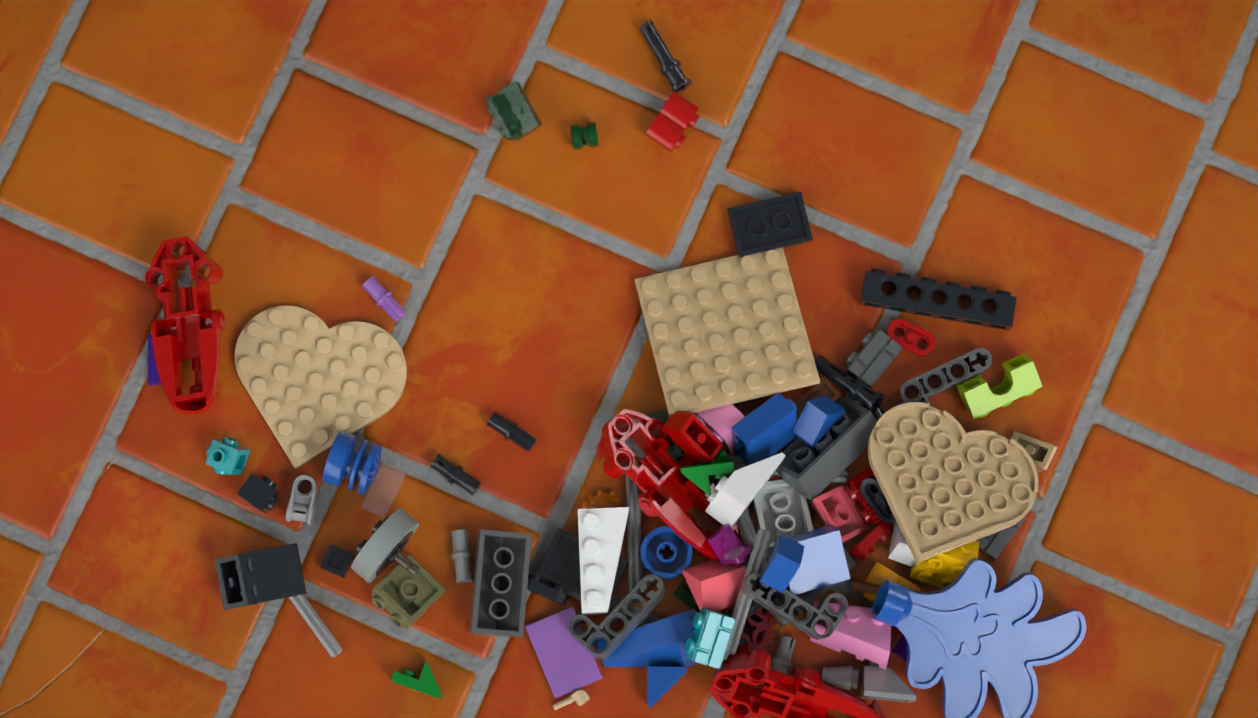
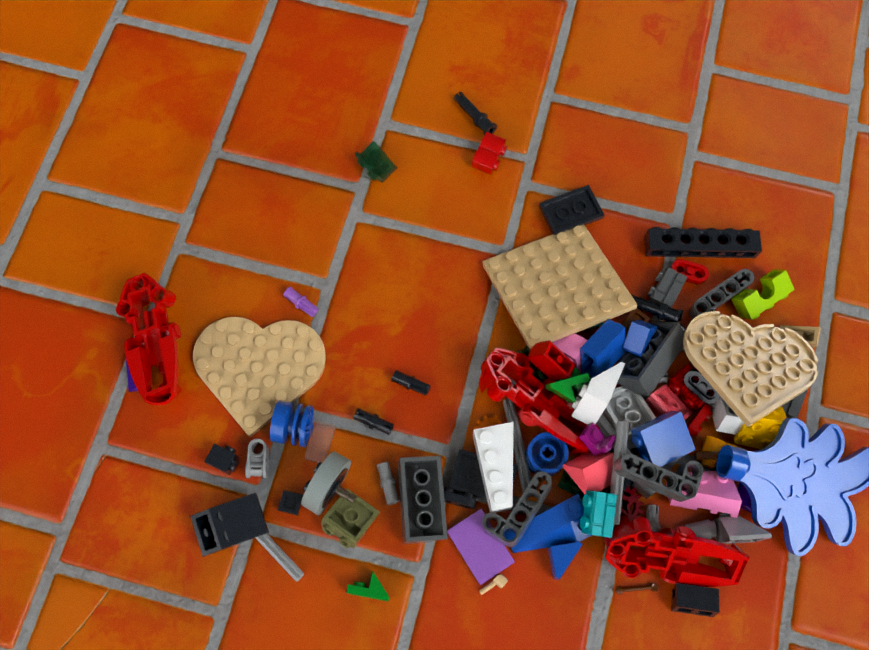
camera: 10 degrees left, 10 degrees down
teal brick [205,436,251,475] -> none
dark green wheel [570,121,599,150] -> none
blue slope [759,535,805,593] -> none

